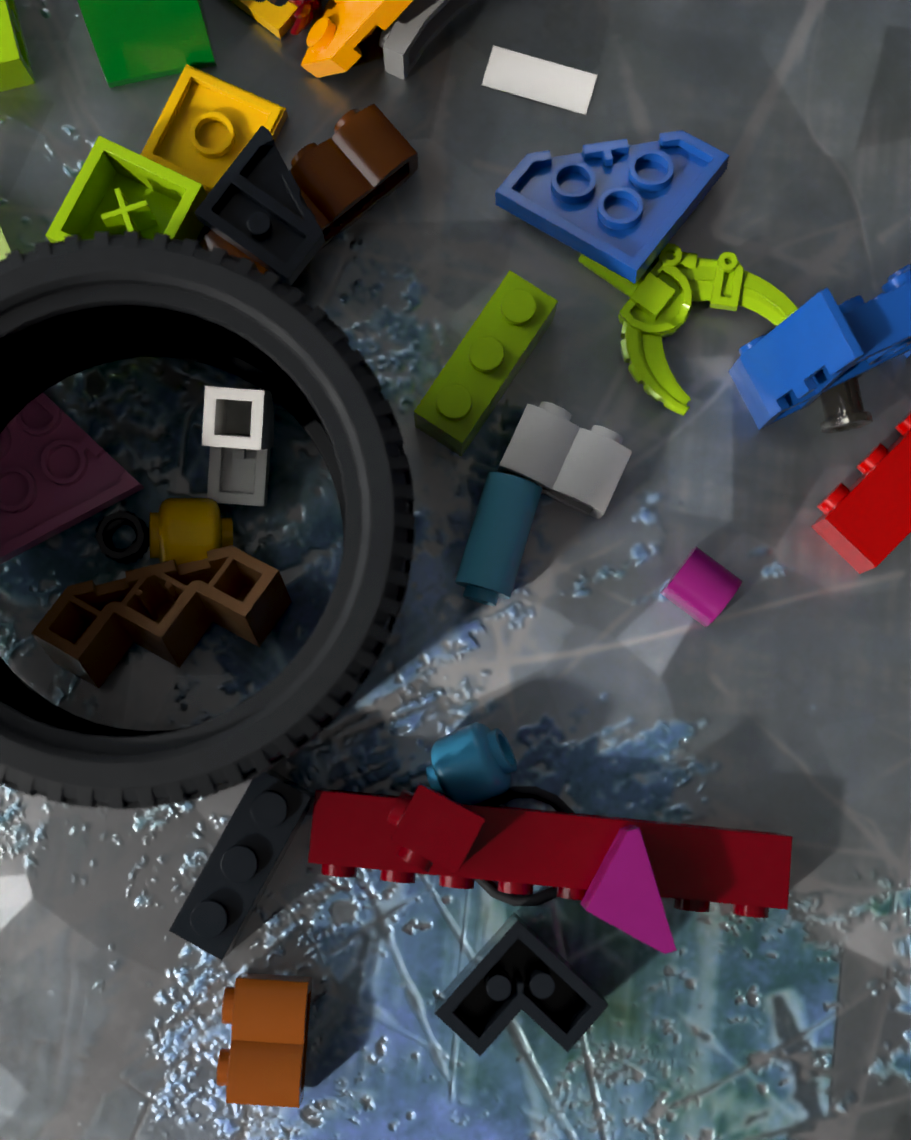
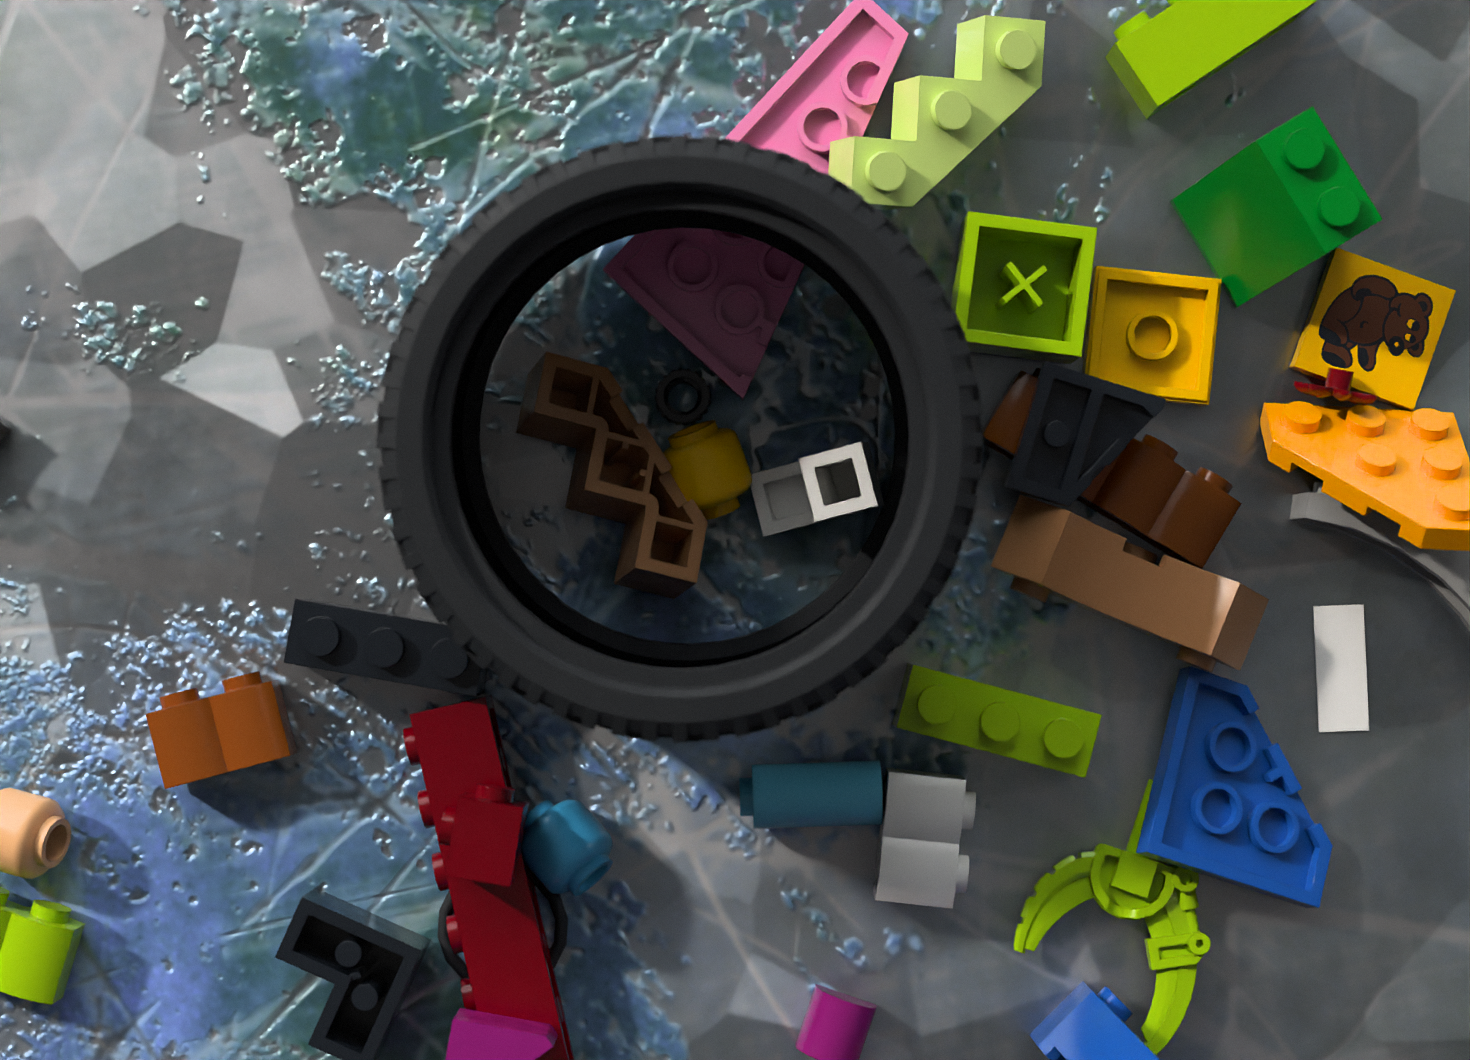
camera: 70 degrees right, 5 degrees up
none -> medium nougat brick [991,495,1269,673]

